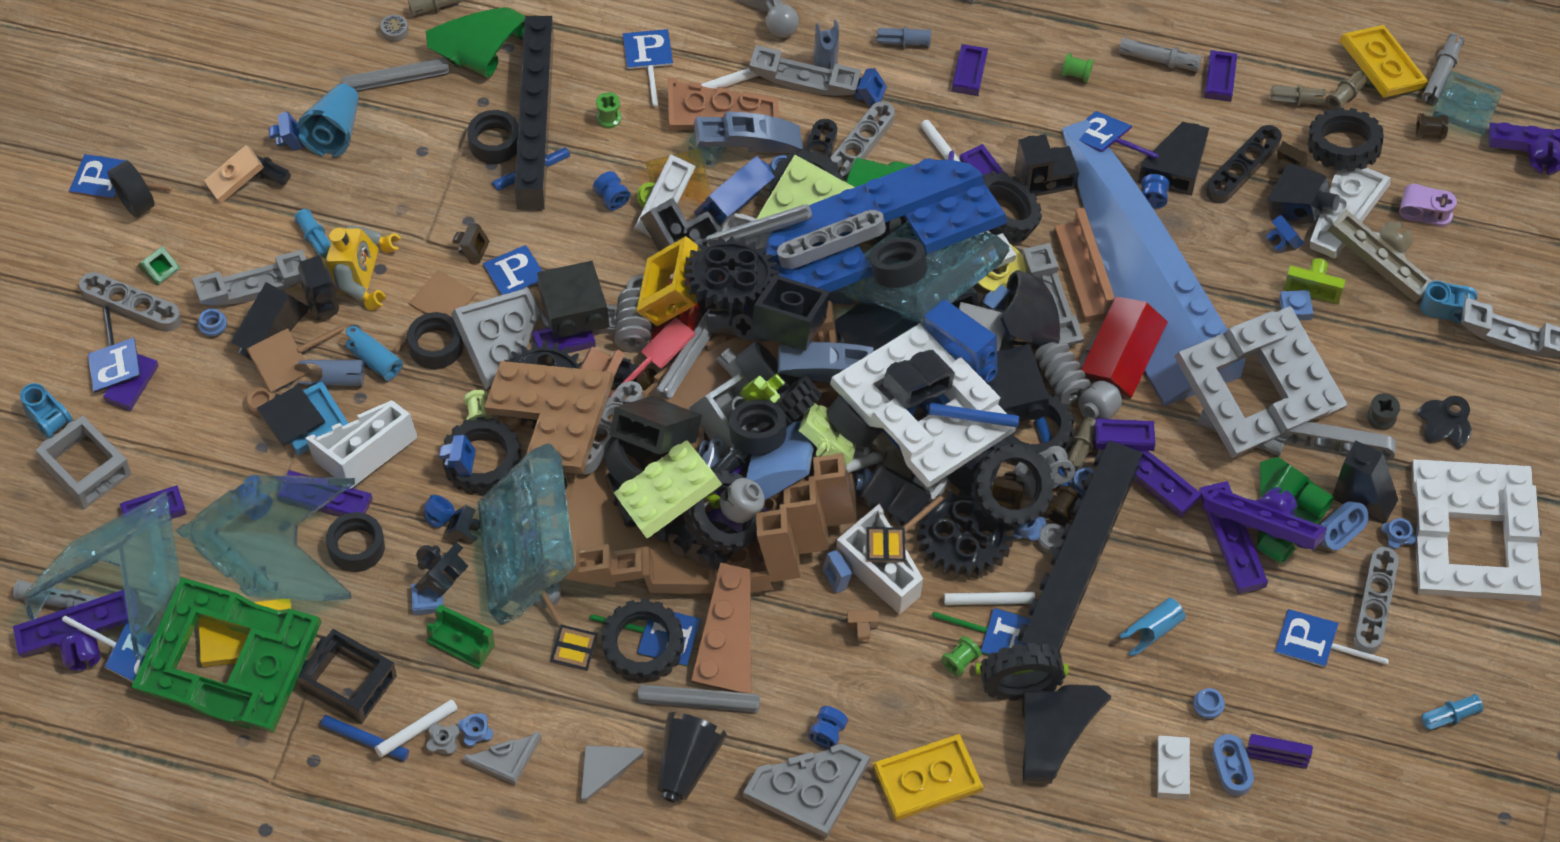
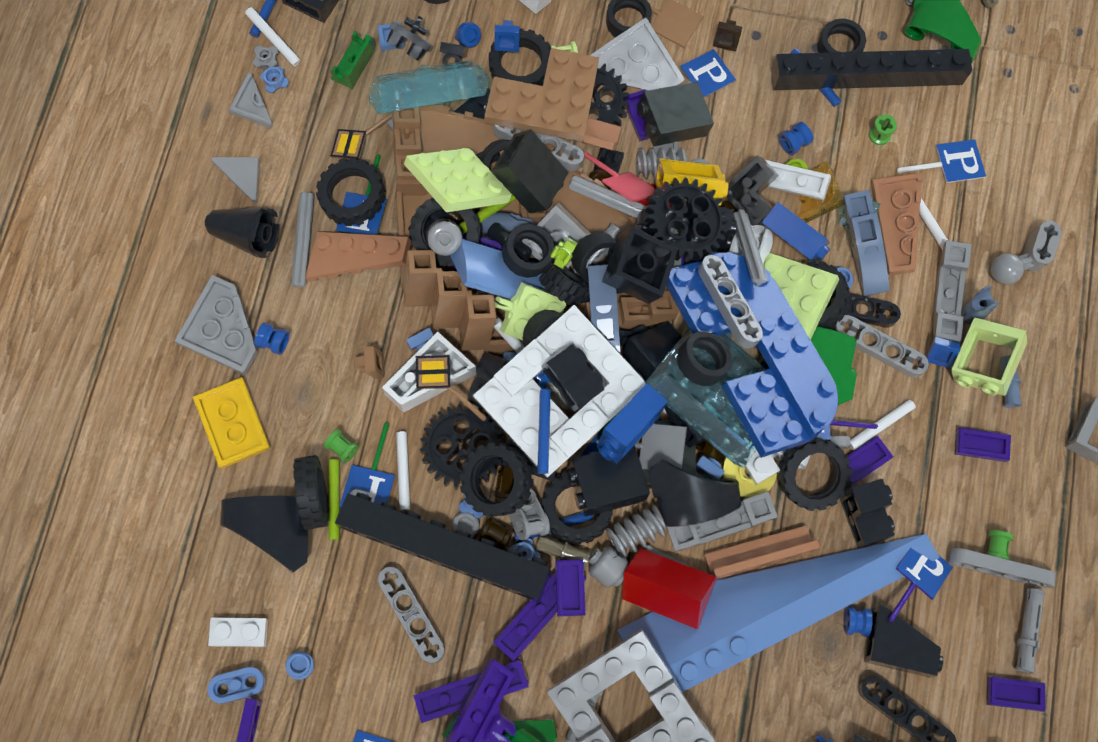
camera: 85 degrees right, 15 degrees up
dark azure piece [1119,597,1186,656] -> none
none -> light grey beam [378,567,445,664]
none -> light grey beam [949,548,1056,588]
none -> yellowish green window [952,317,1027,396]

